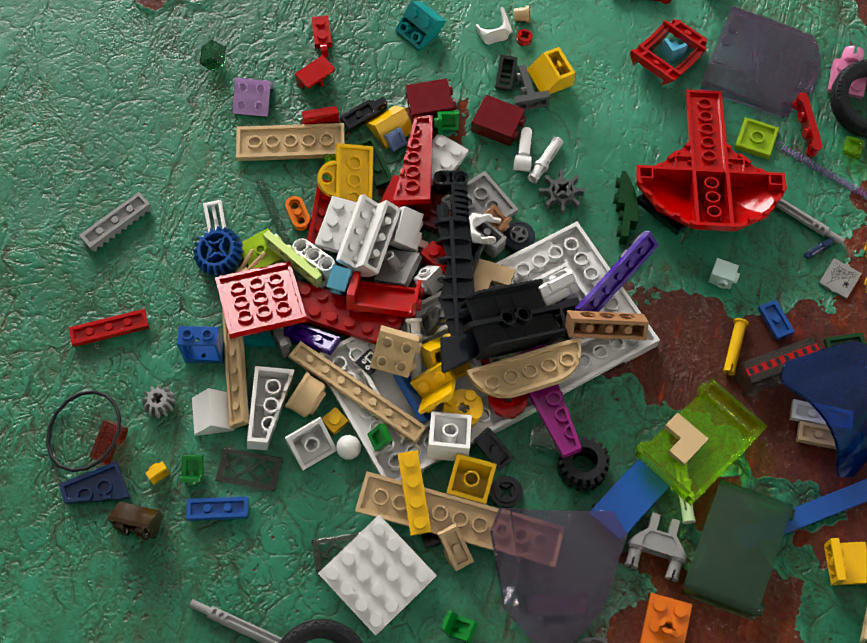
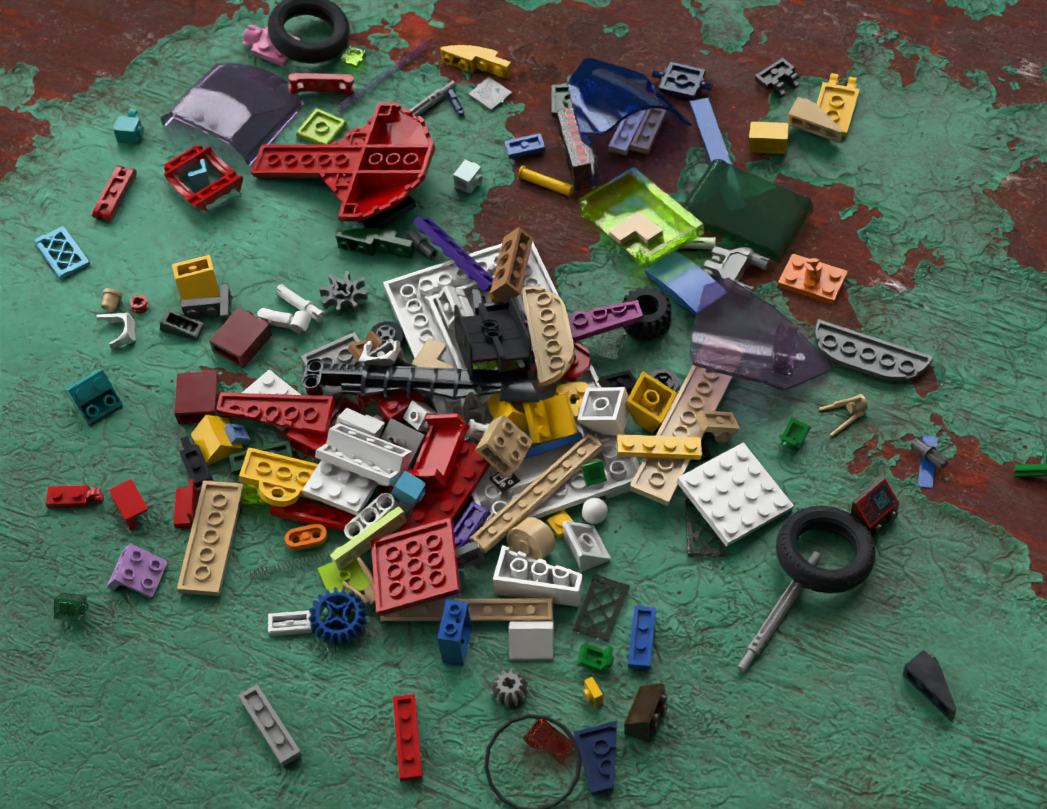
camera: 75 degrees left, 10 degrees down
green bracket [434,111,459,135] -> none

